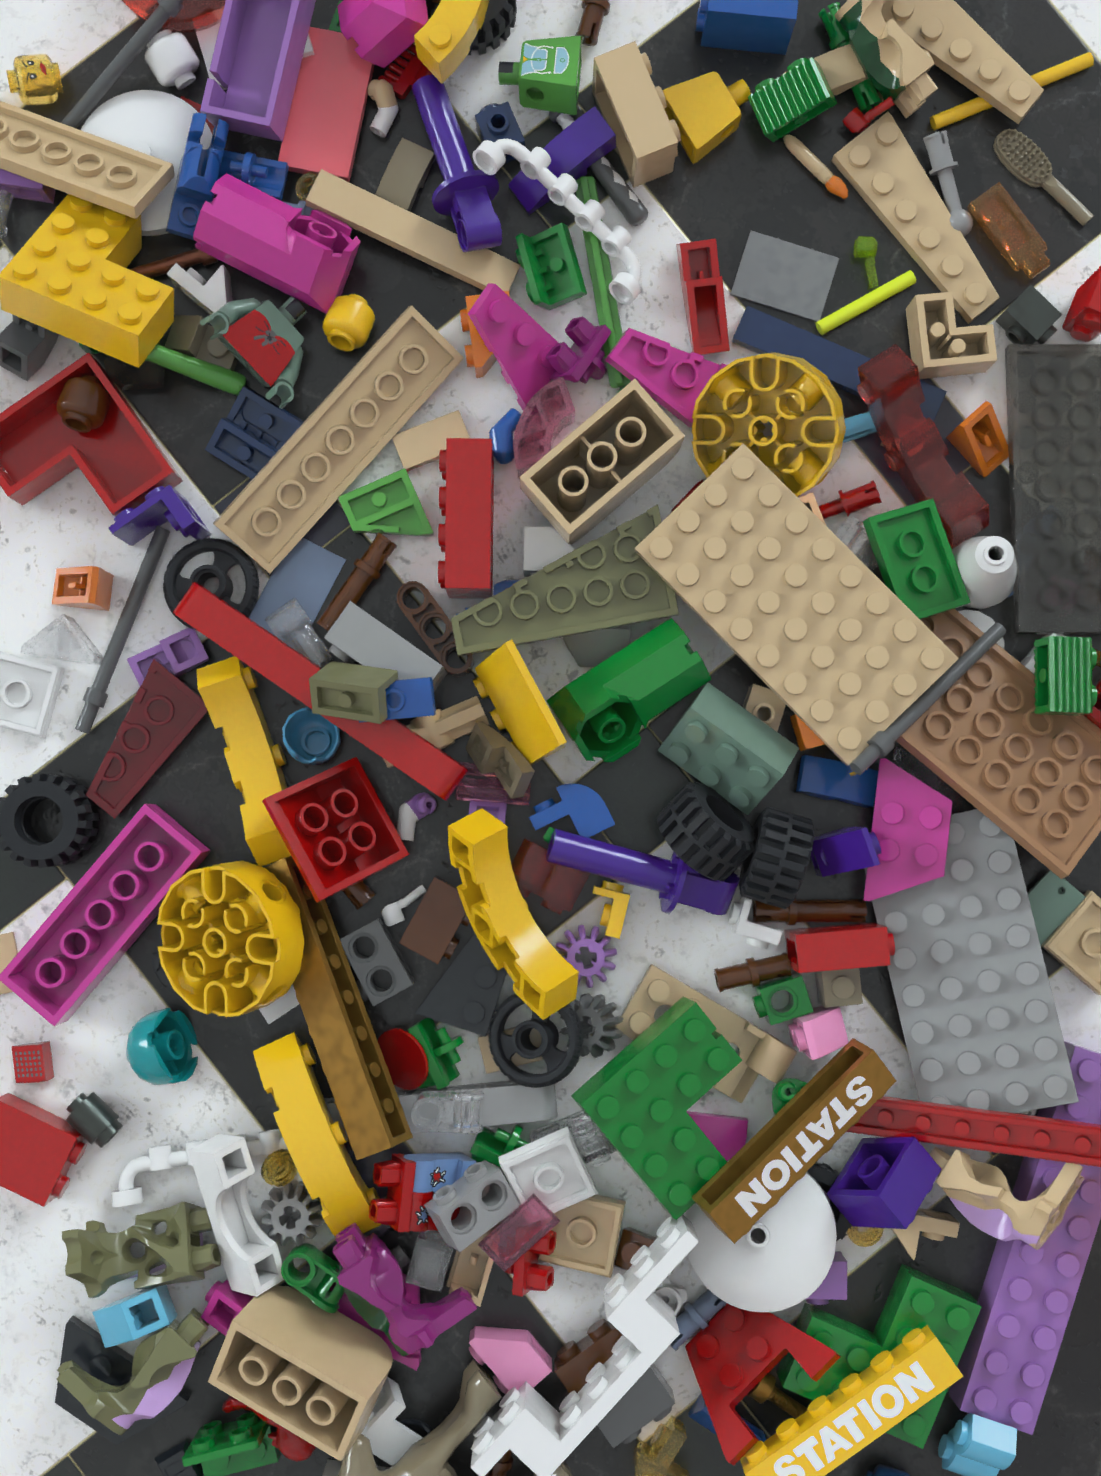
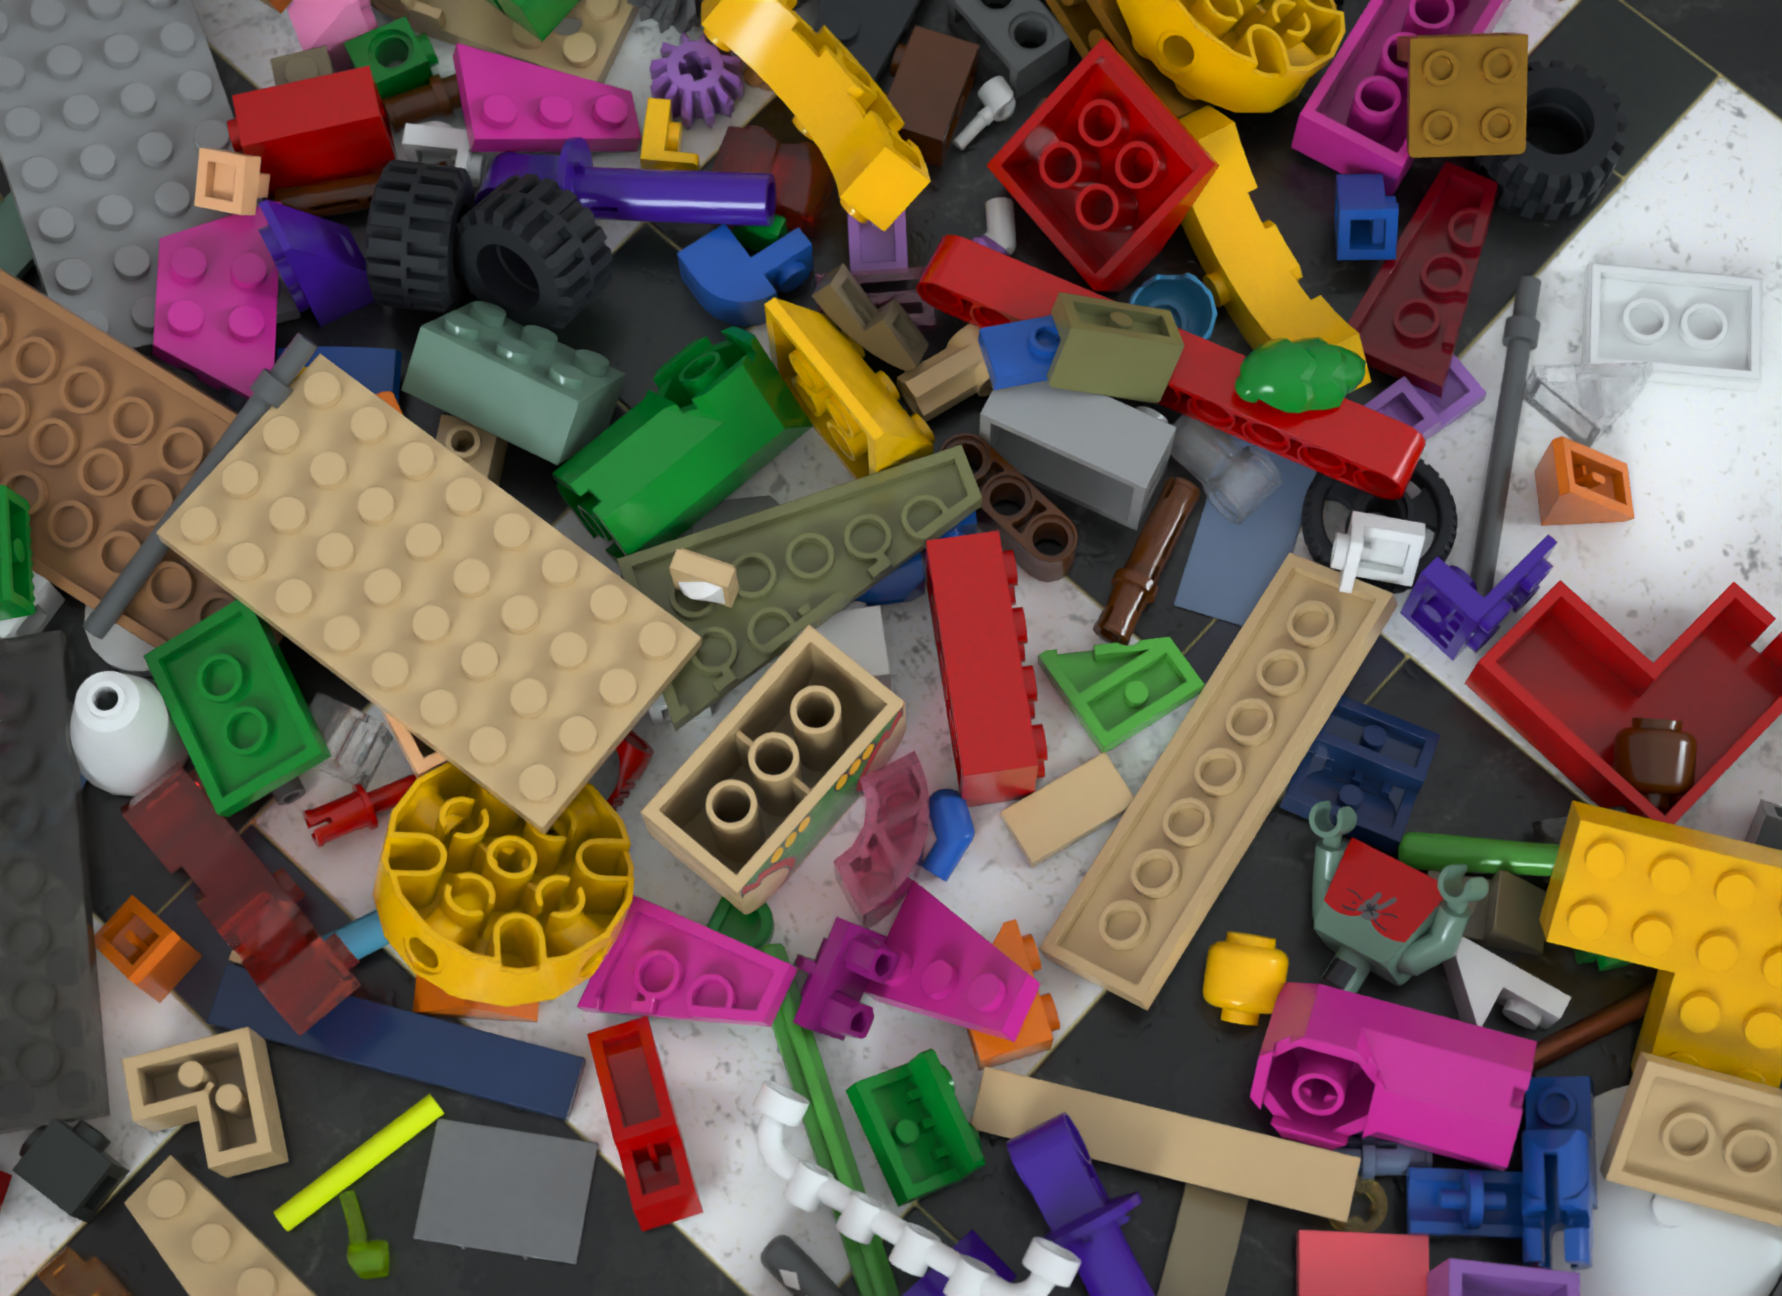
camera: 175 degrees right, 15 degrees down
none -> light nougat tile [194,148,270,215]
none -> dark pink wing [453,43,641,152]
none -> tan tile [669,548,739,608]
none -> green arm [1235,337,1366,413]
none -> white bracket [1330,511,1425,594]
none -> blue brick [1334,174,1399,260]
none -> pearl gold bracket [1397,32,1528,158]

